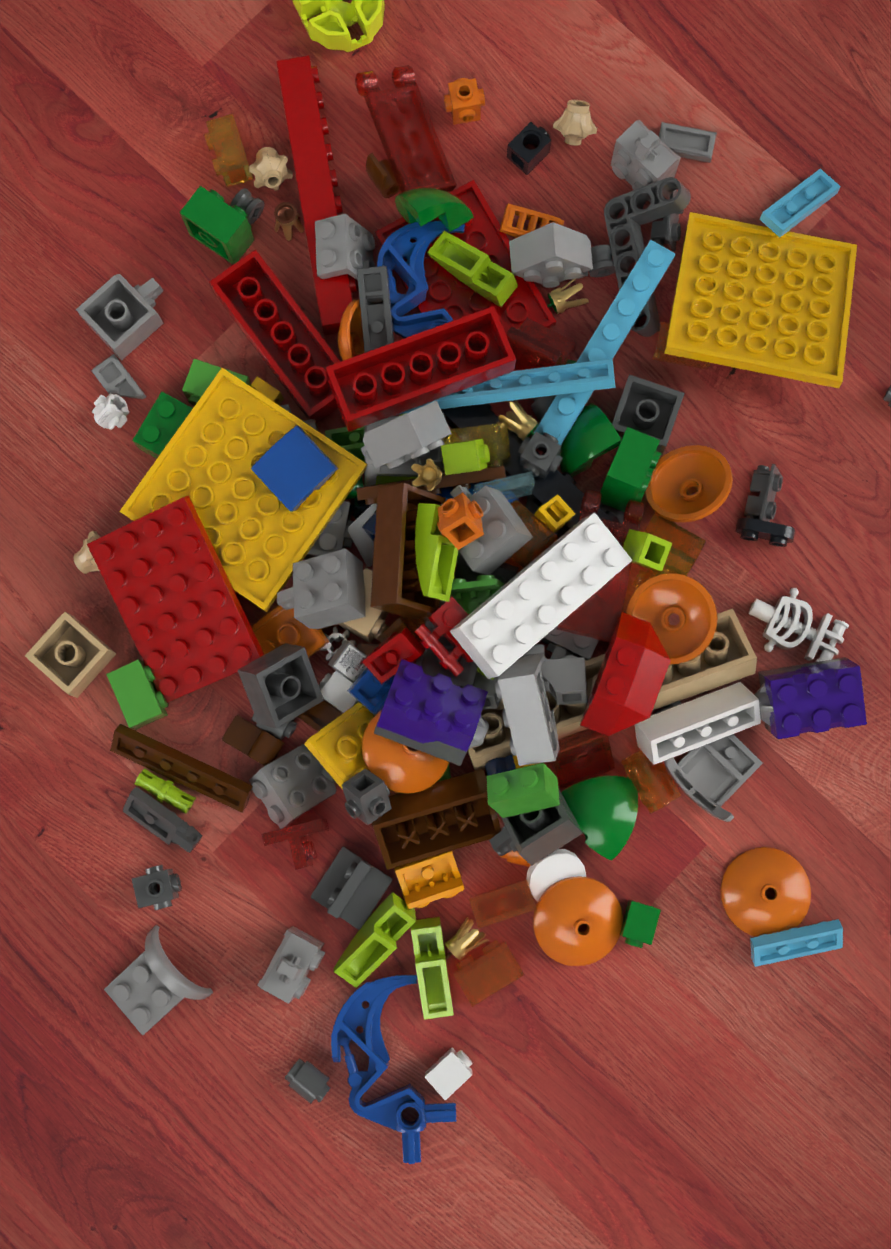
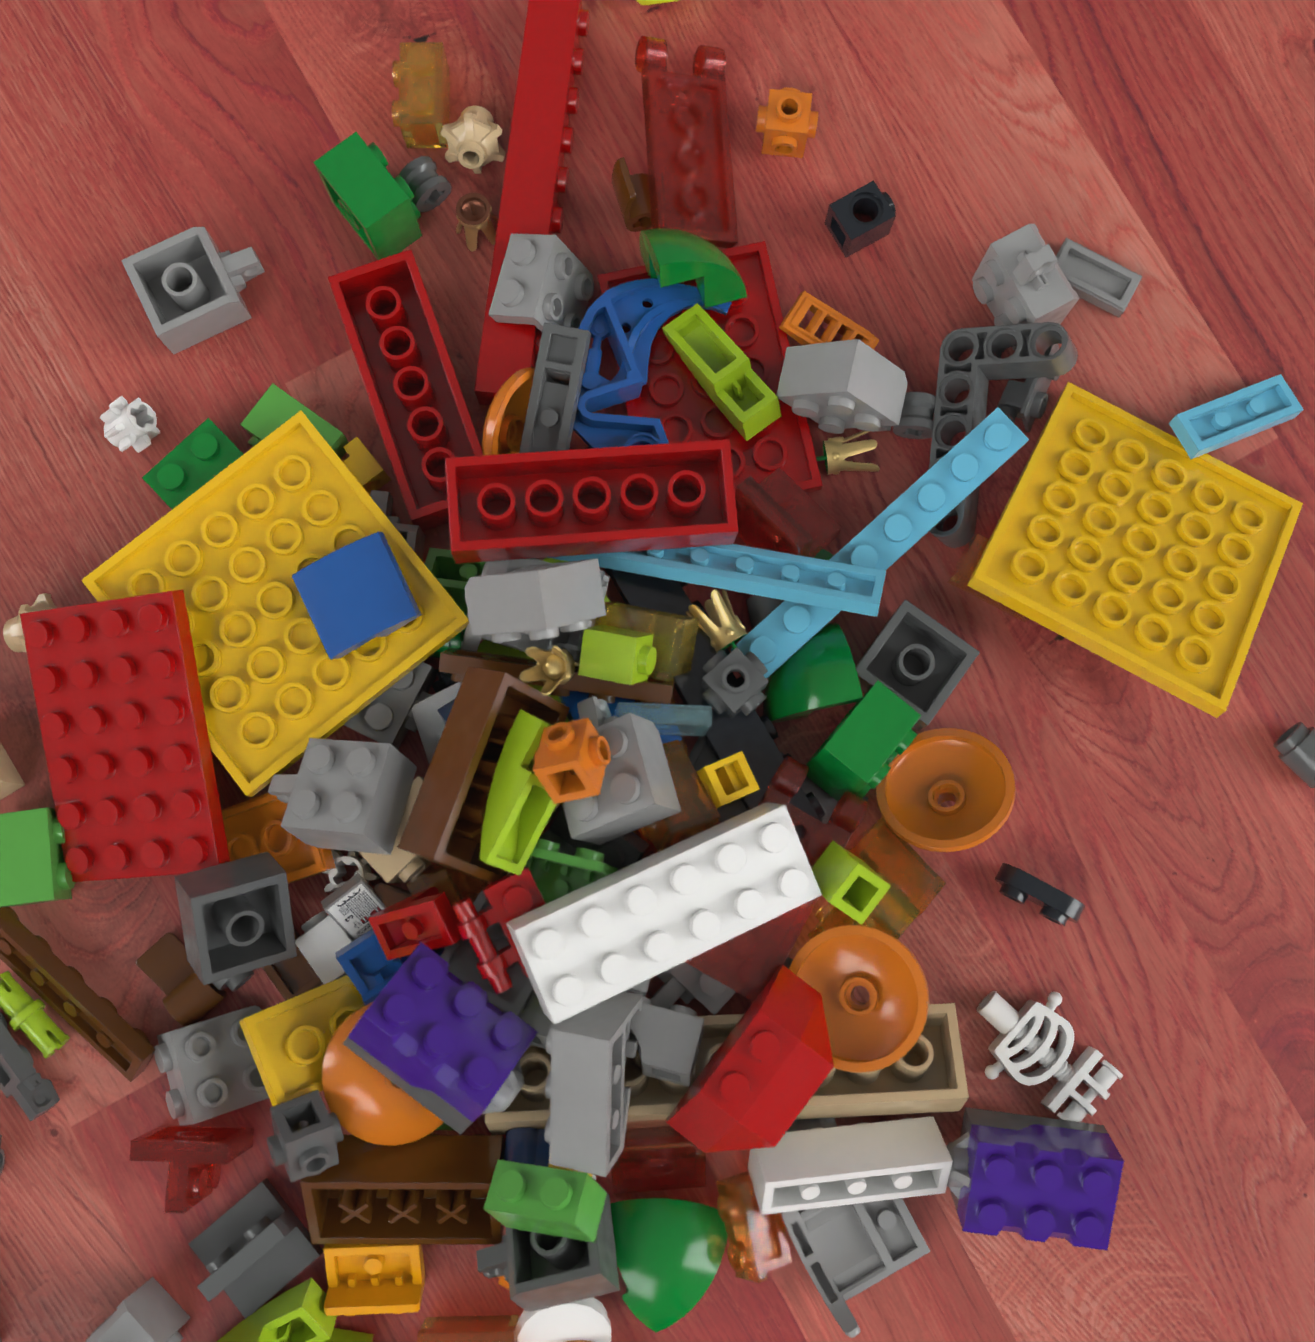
camera: 10 degrees right, 0 degrees up
light grey tile [91,354,146,399] -> none
tan rock [553,100,597,145] -> none
dark grey hinge [744,464,783,522] -> none

